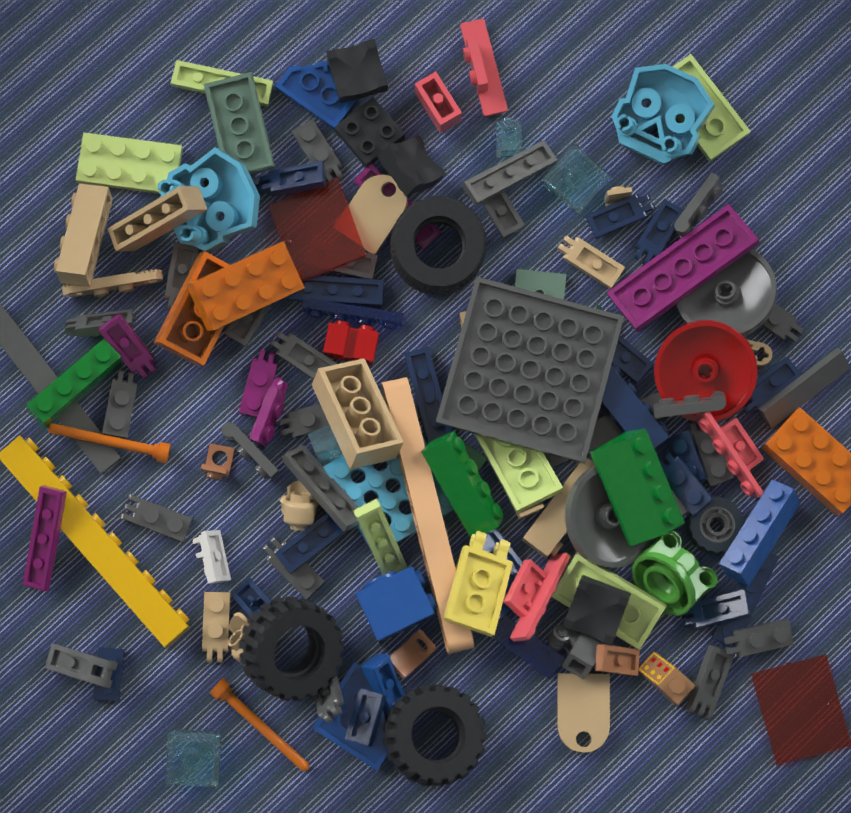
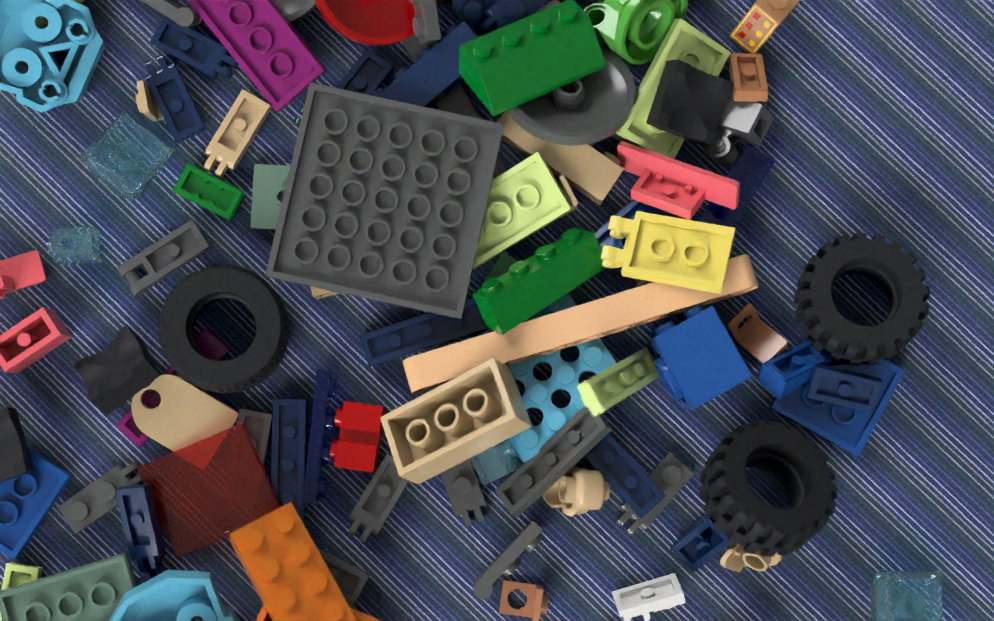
camera: 90 degrees left, 5 degrees up
tan hinge [202,592,231,662] -> none
orange piece [209,678,310,771] -> none
magenta hinge [239,349,278,418] -> none
magenta hinge [249,377,288,448] -> none
dark grey hinge [314,675,344,723] -> none
black brick [335,97,405,169] -> none
dark grey plate [462,140,557,206] -> none
tan tile [557,673,610,752] -> none
none -> green plate [173,163,247,222]

